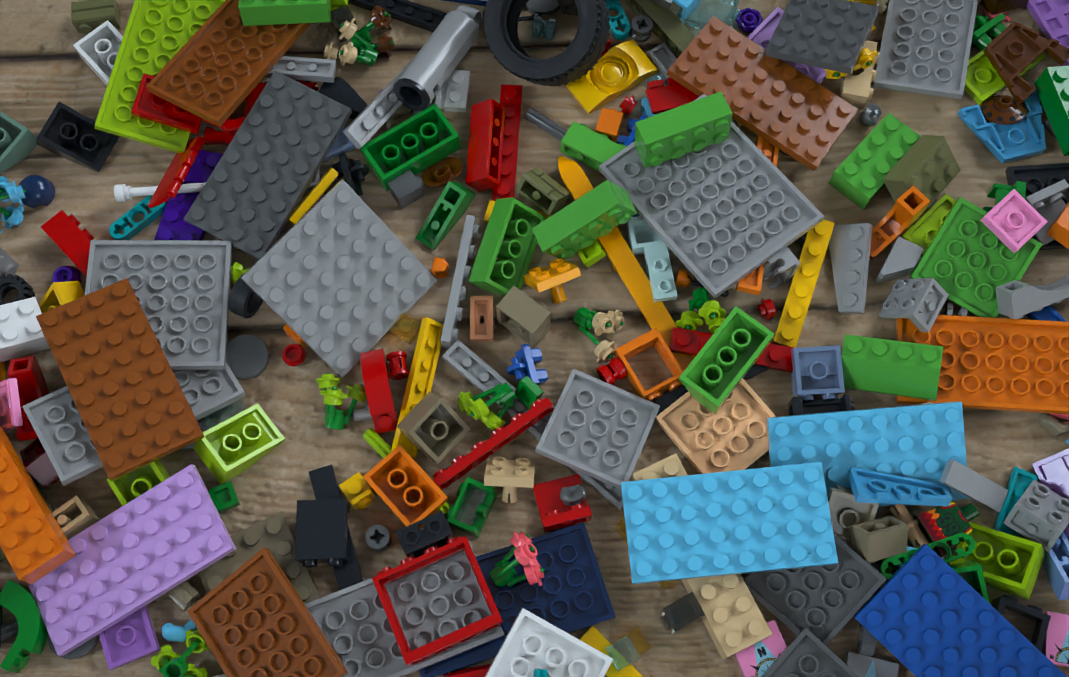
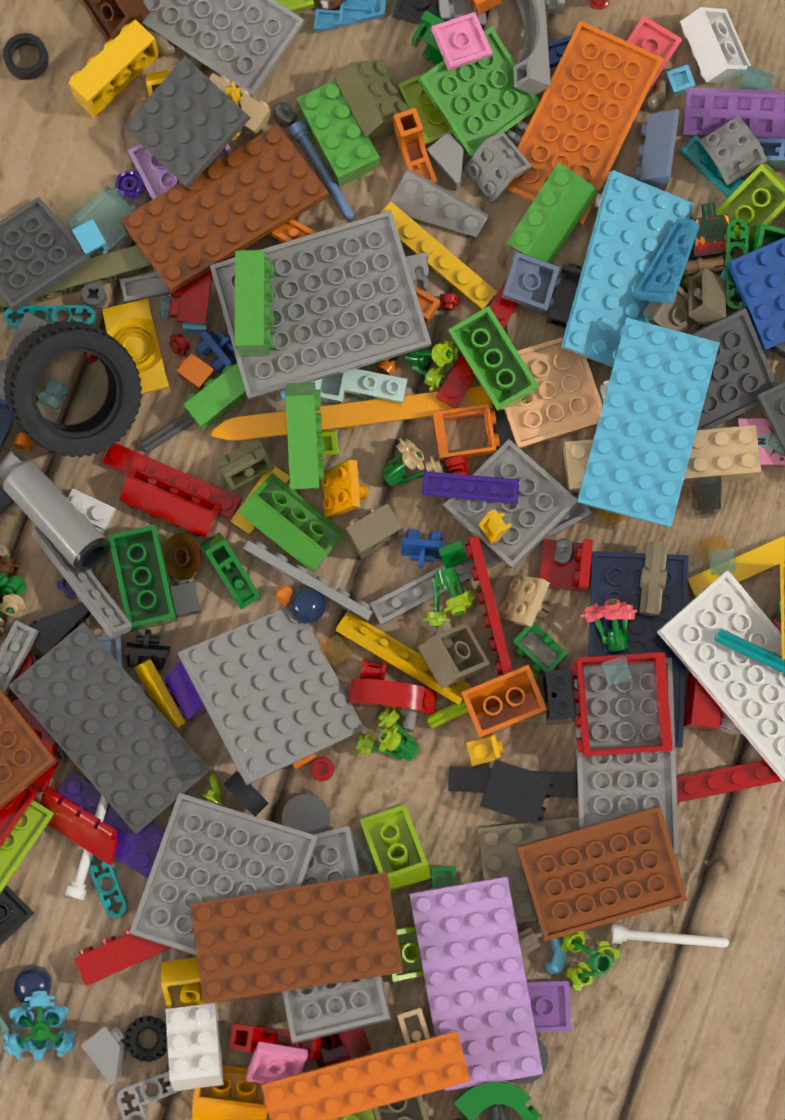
camera: 70 degrees left, 10 degrees up
dark purple plate [52,265,81,283] -> none
dark grey wheel [365,525,392,552] -> none
nougat piece [470,296,494,342] -> none
light grey tile [940,459,1008,512] -> none
none -> medium blue piece [288,120,354,220]
none -> dark blue hair [290,588,326,624]
none -> dark purple tile [422,471,520,504]
none -> yellow tile [479,509,512,544]
none -> clear light blue tile [601,656,632,686]
none -> sand blue slope [634,109,679,191]
none -> dark tan piece [639,541,668,616]

